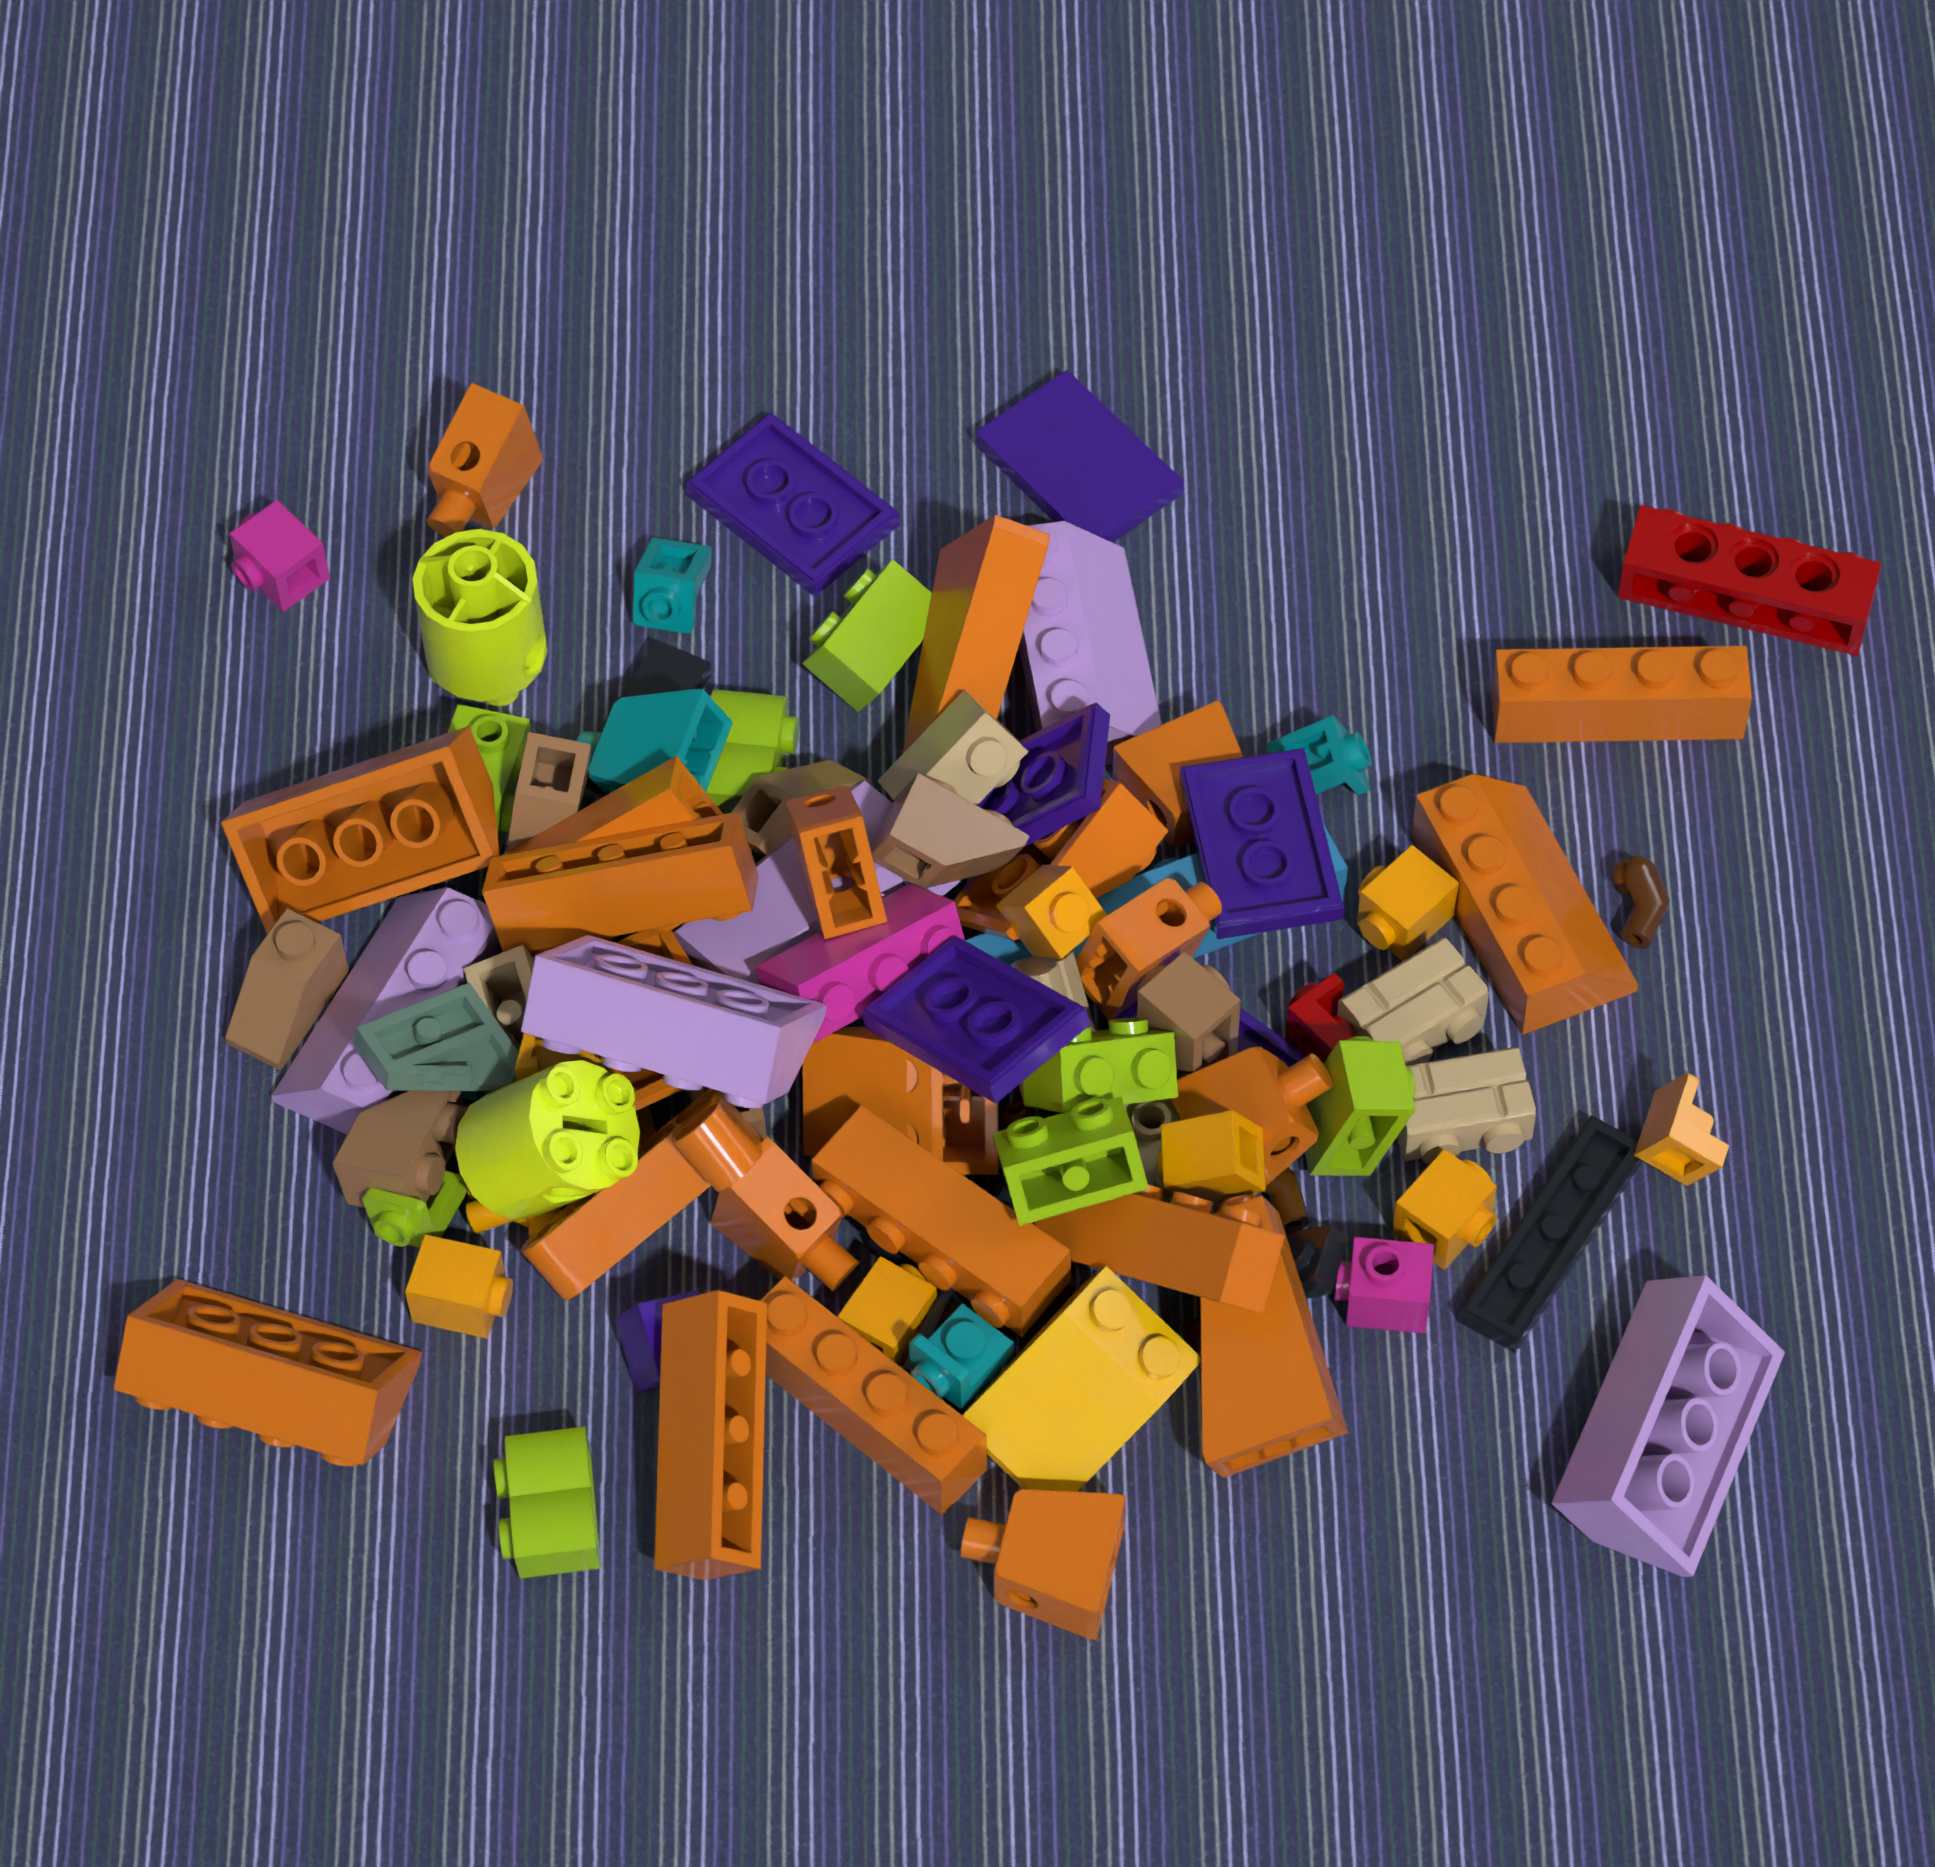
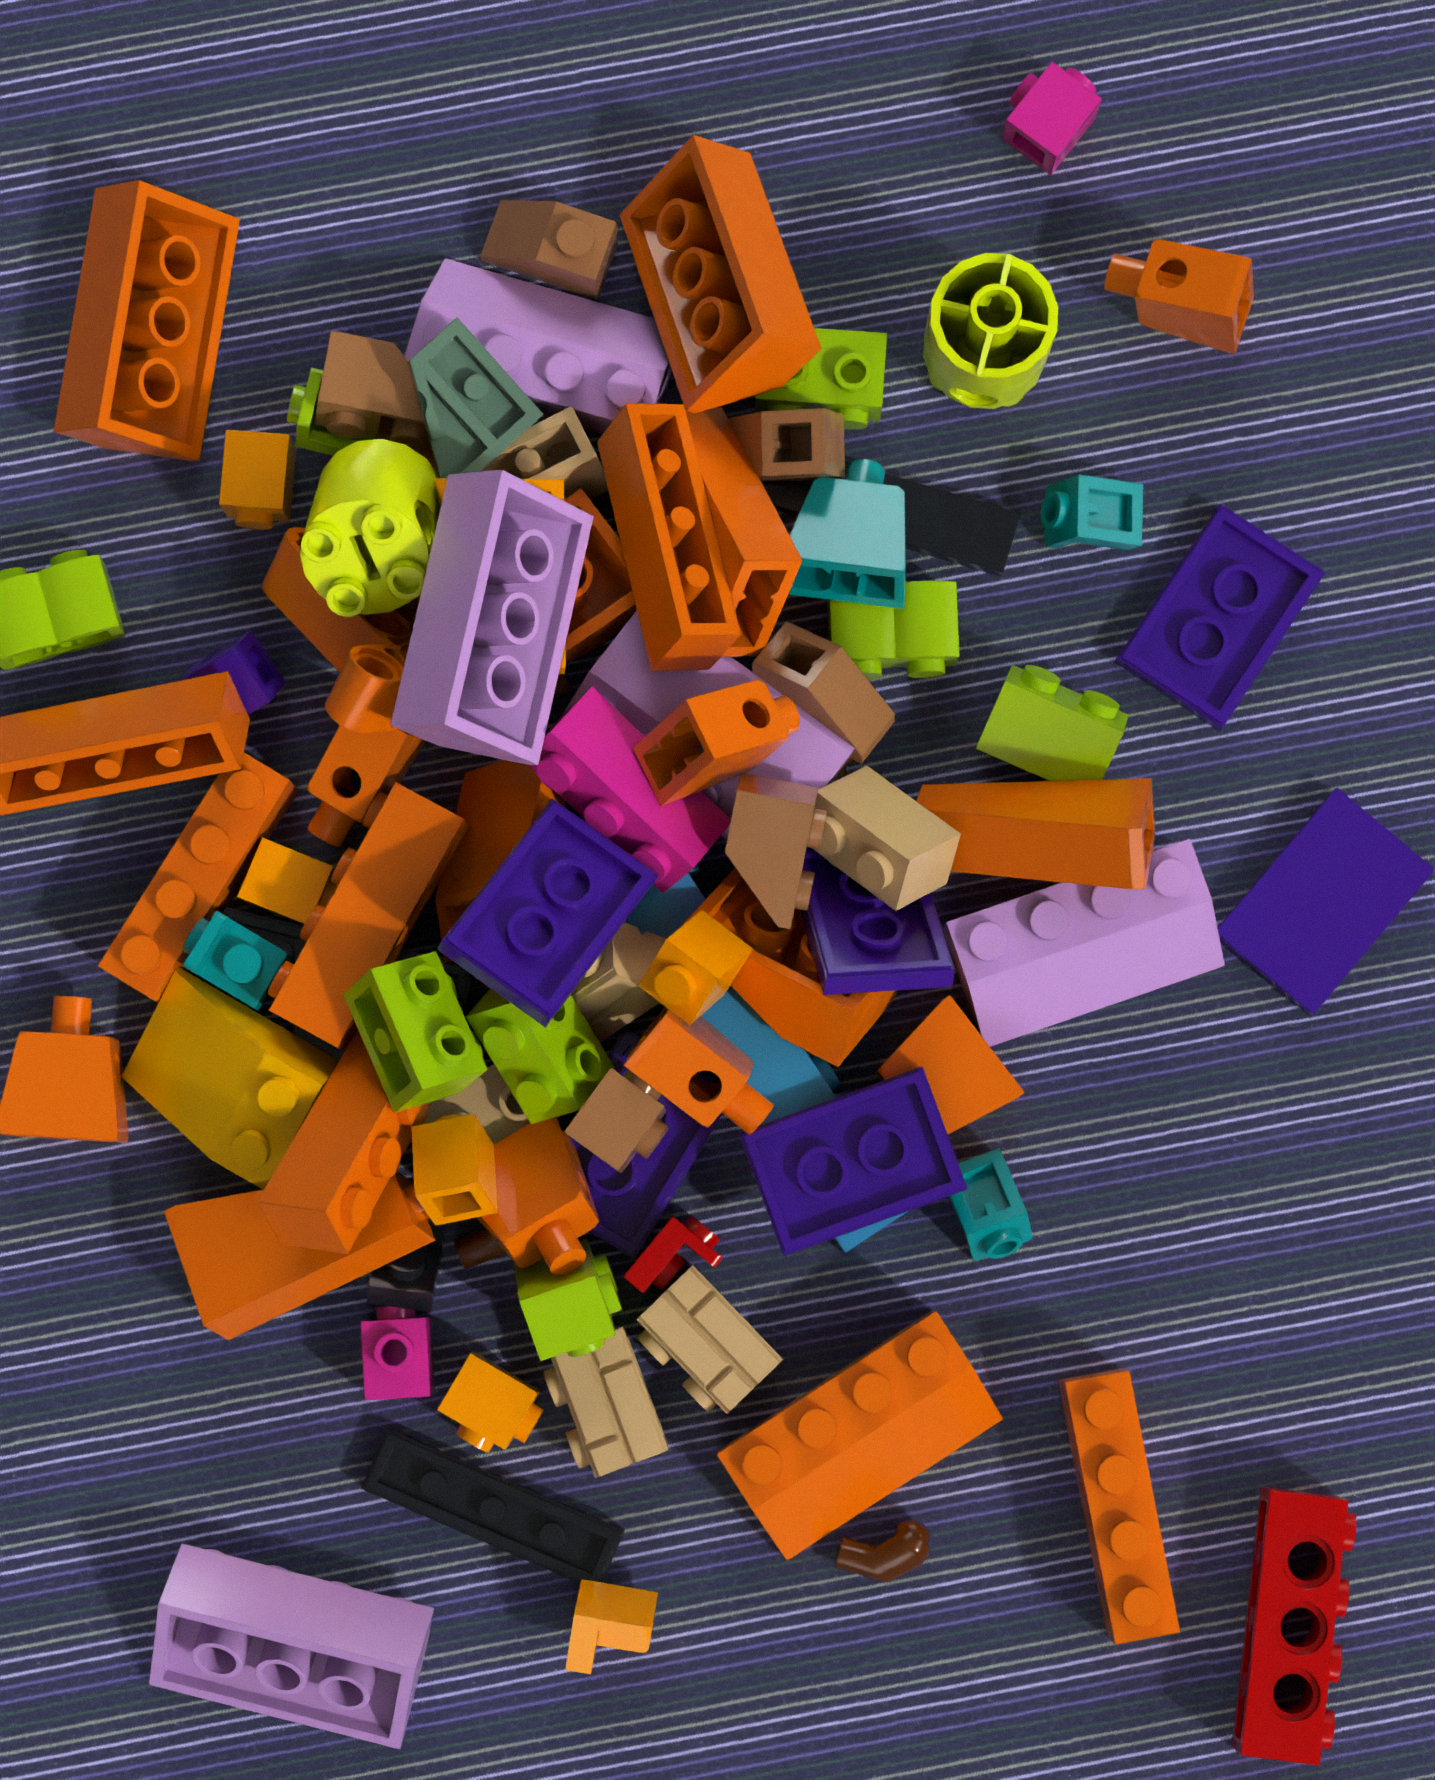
camera: 80 degrees right, 25 degrees up
light orange brick [1357,845,1459,961] -> none

